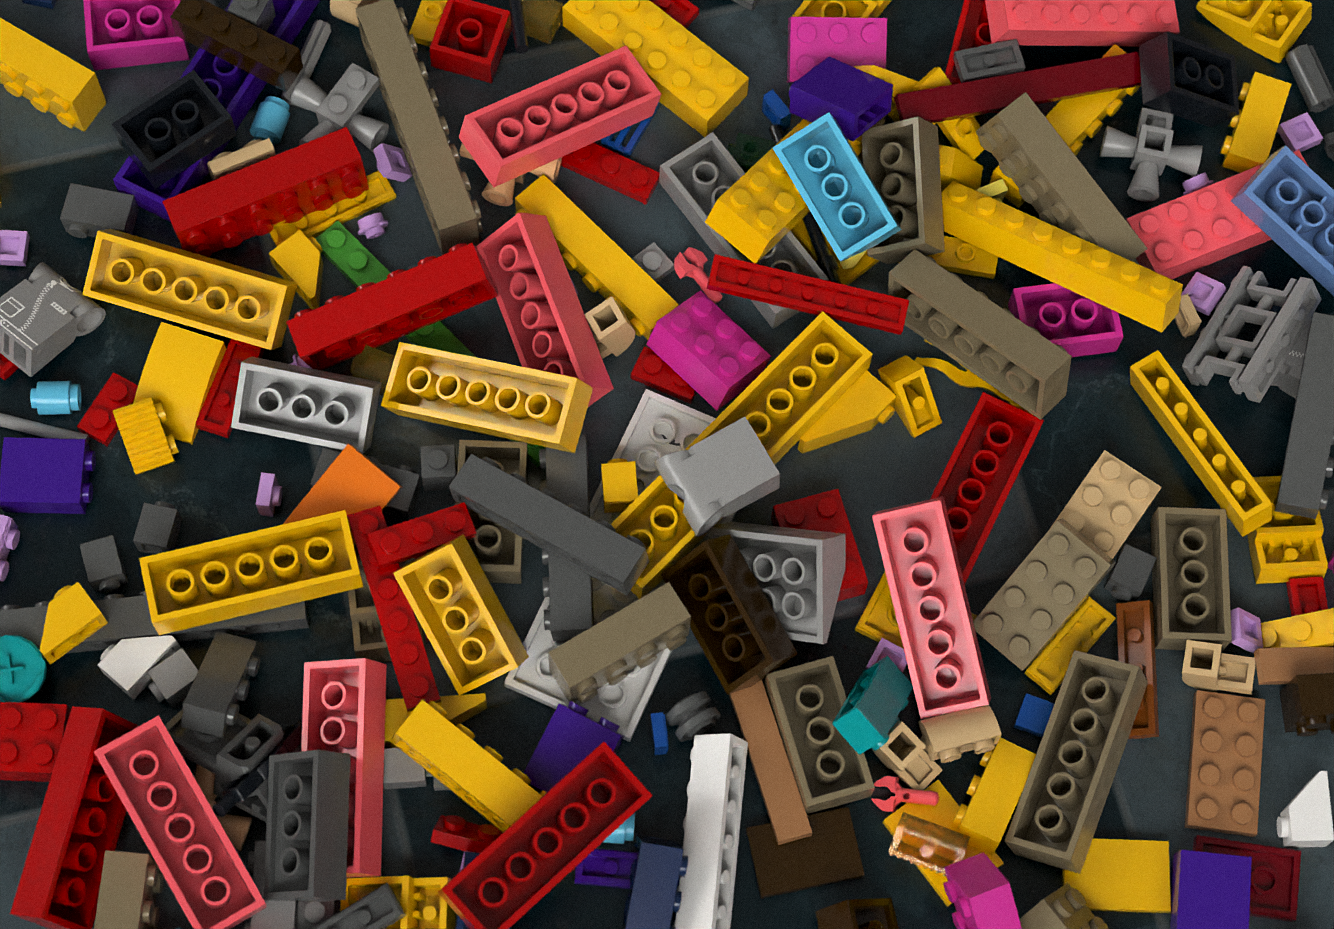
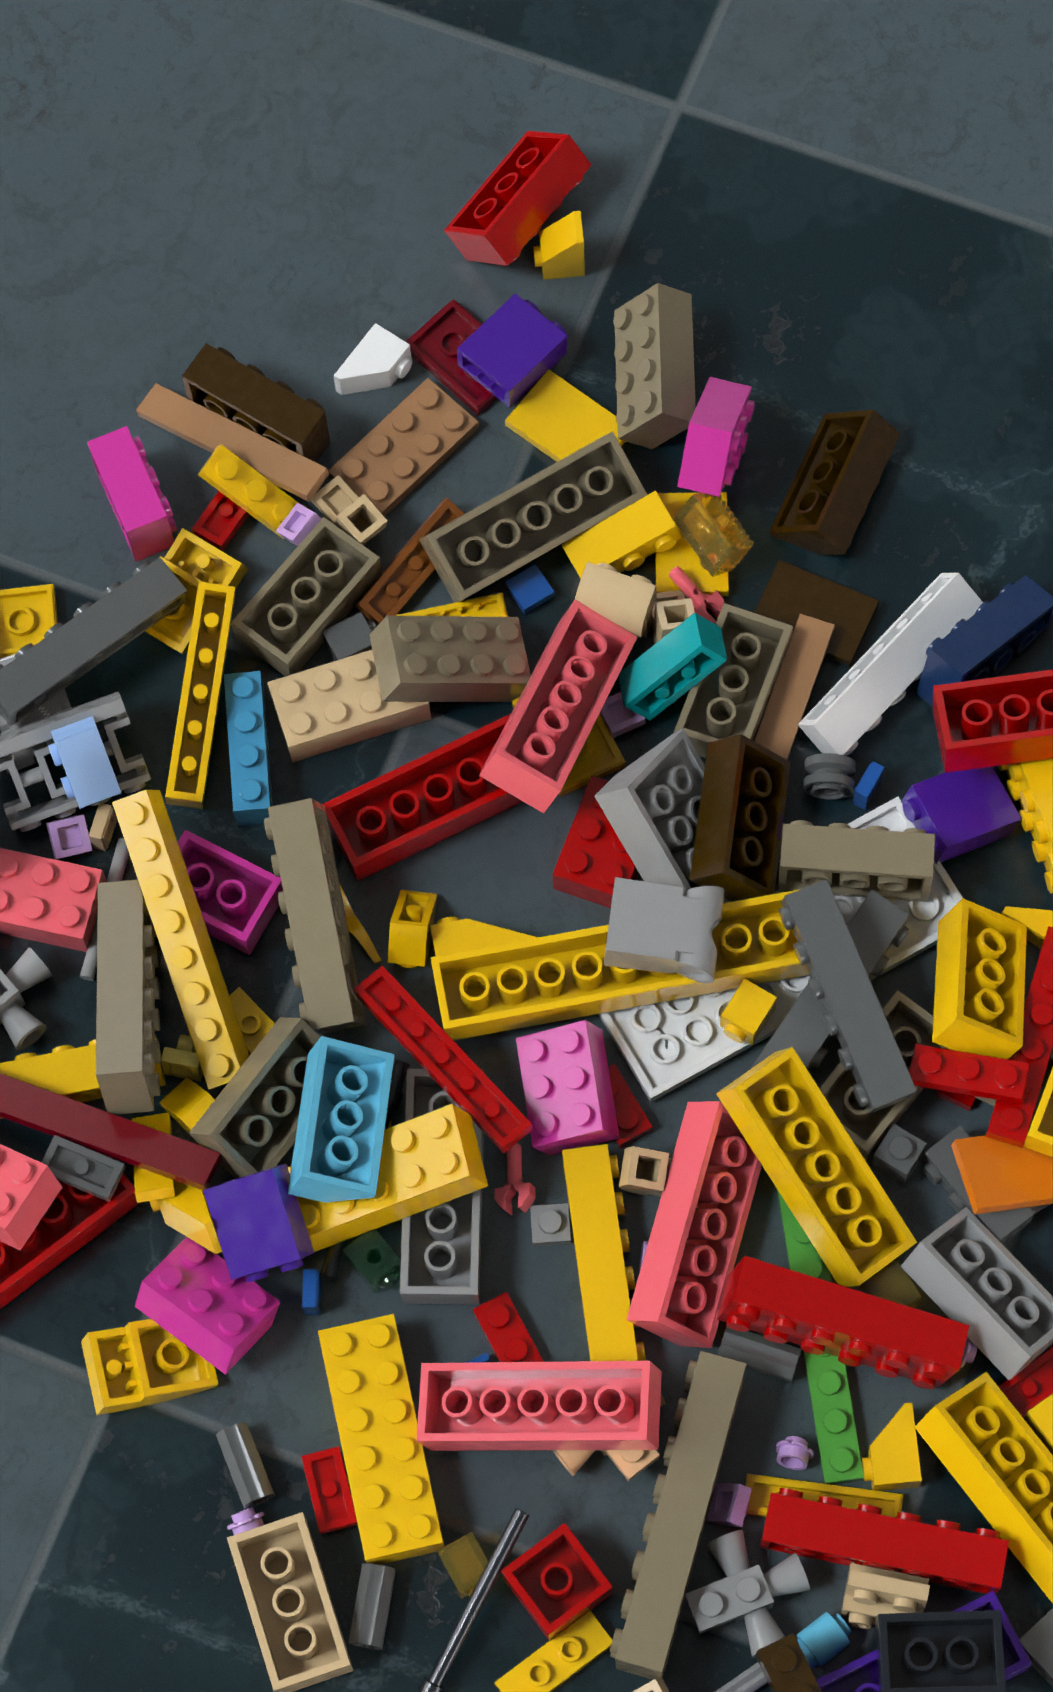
camera: 135 degrees left, 0 degrees up
none -> light blue brick [48,716,121,809]
none -> dark azure brick [224,671,273,826]

